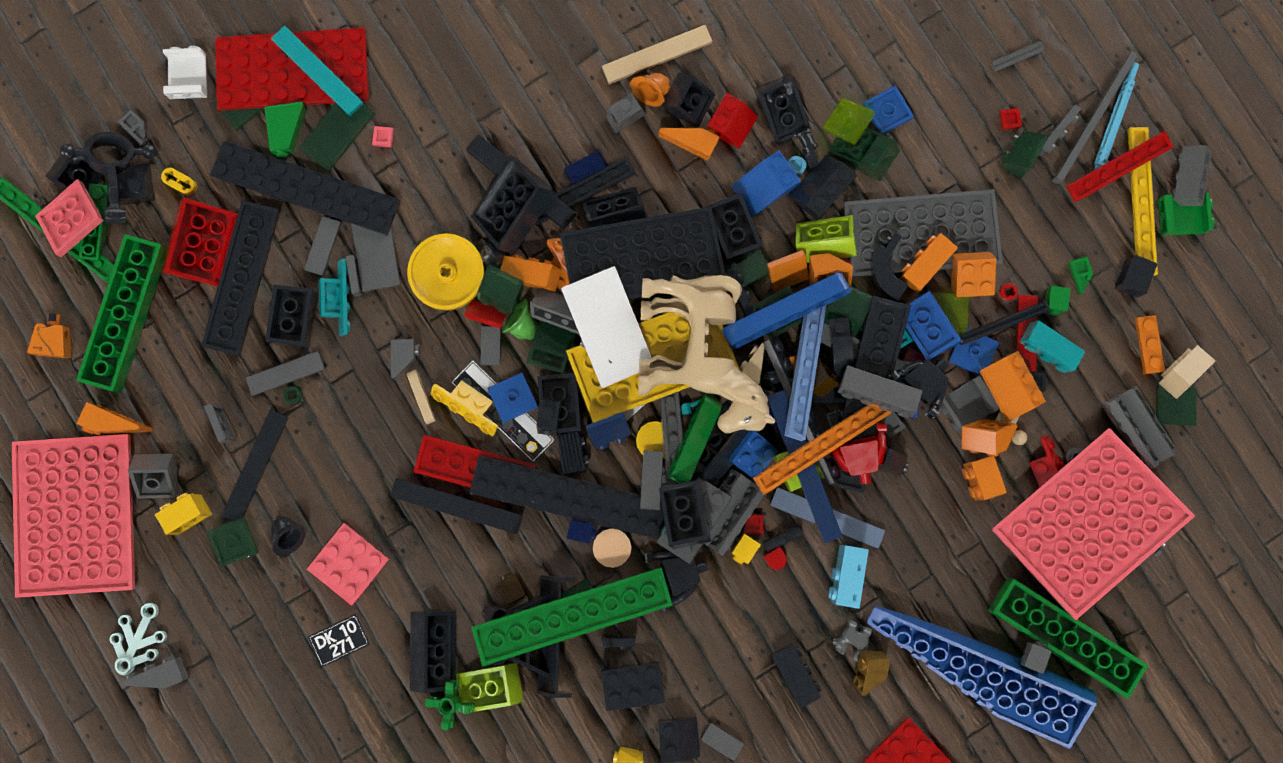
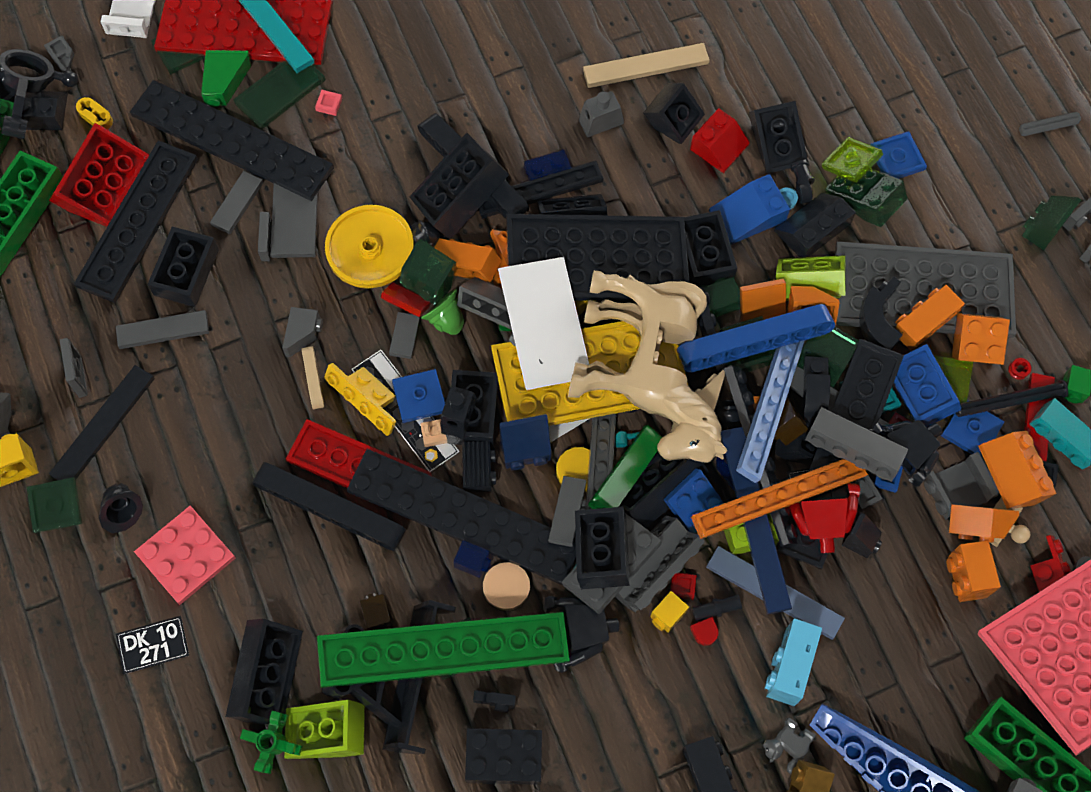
camera: 10 degrees right, 15 degrees down
clear green bush [283,387,302,404] -> none
teal bracket [319,259,350,337] -> none
clear green slope [526,320,577,374] -> none
orange piece [630,73,670,107] -> none
orange slope [658,128,720,161] -> none
red tile [999,108,1022,130] -> none
none -> light nougat tile [420,419,447,447]

